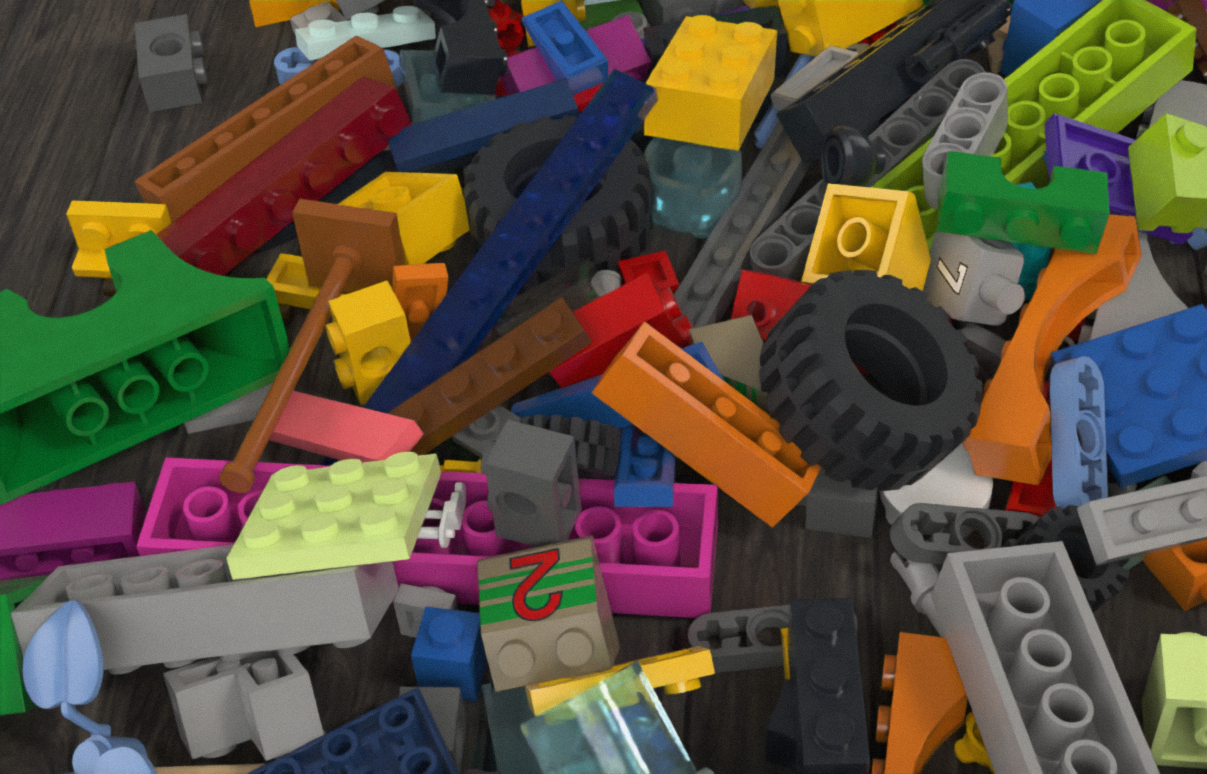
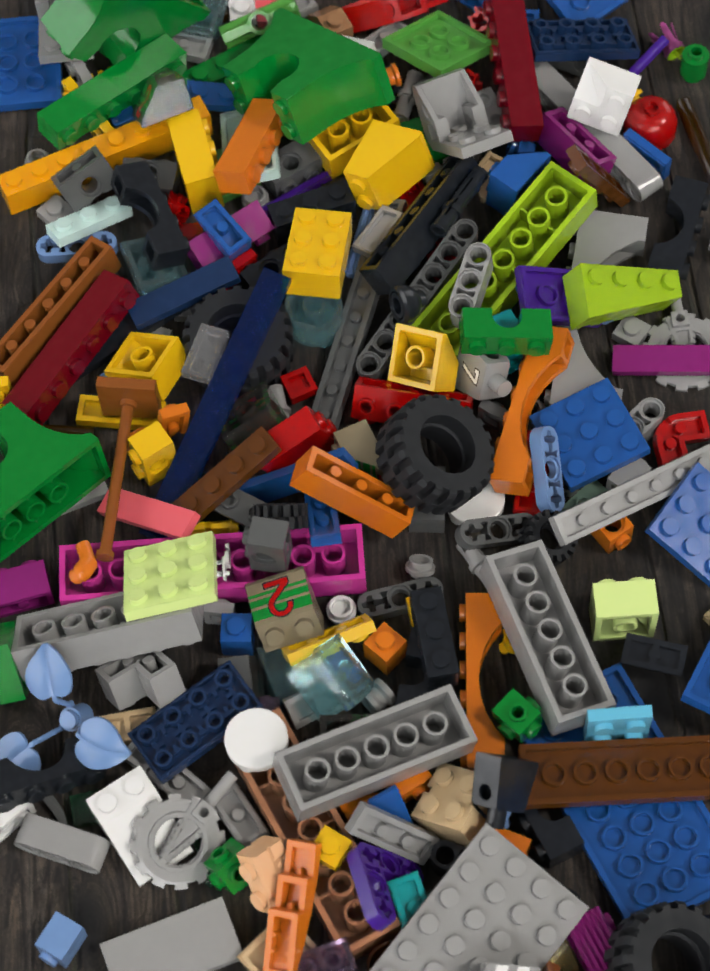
camera: 10 degrees left, 15 degrees up
none -> orange arm [69,540,98,584]
none -> clear tile [181,323,230,384]
none -> white plate [326,595,357,624]
none -> orange brick [363,622,407,676]
none -> light grey plate [405,554,435,579]

